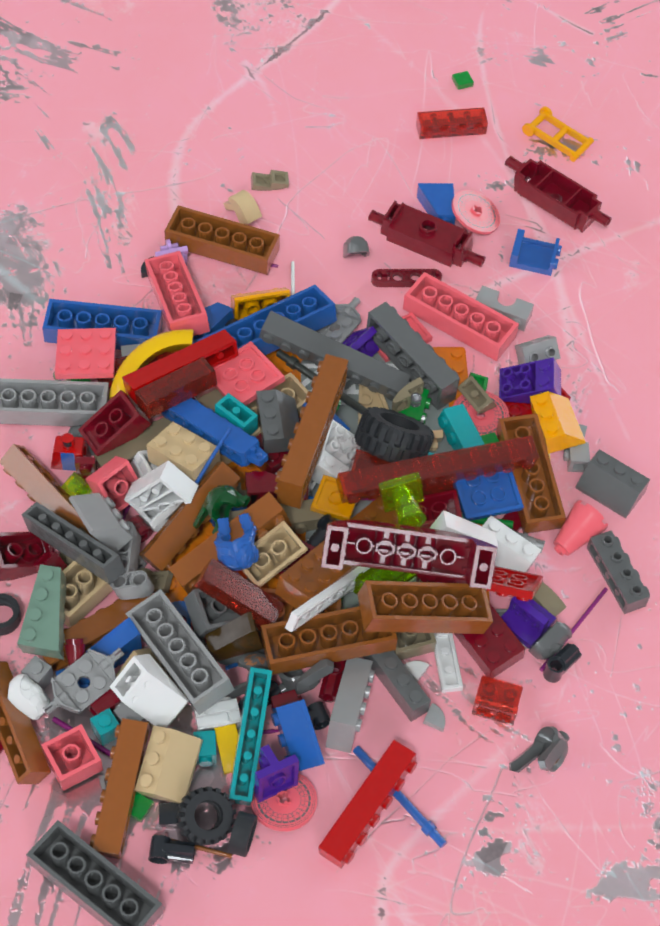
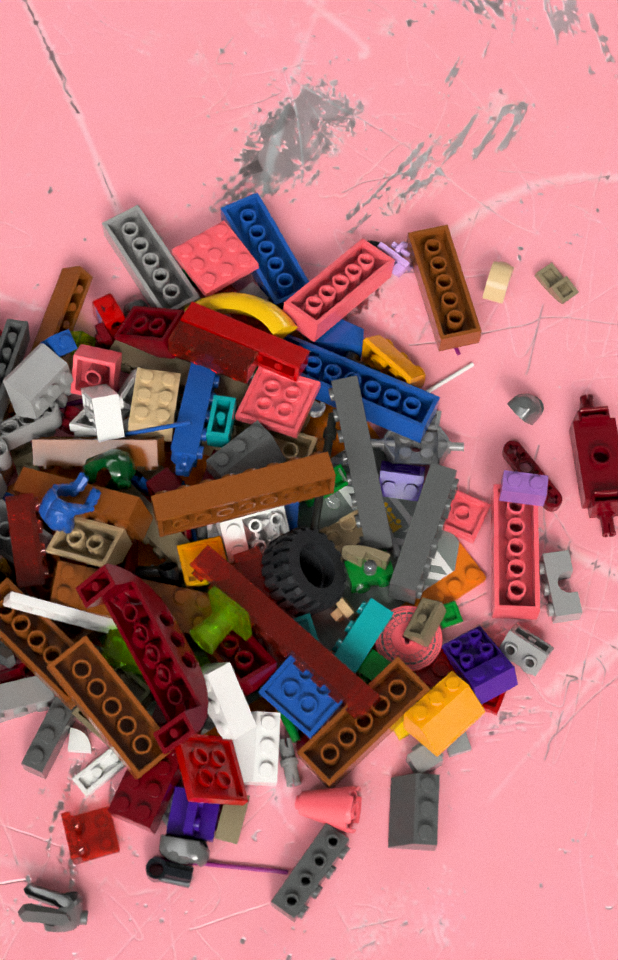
camera: 60 degrees right, 10 degrees up
light grey tile [423,703,445,732] -> none
none -> blue brick [40,329,78,358]
none -> medium lavender brick [499,470,549,507]

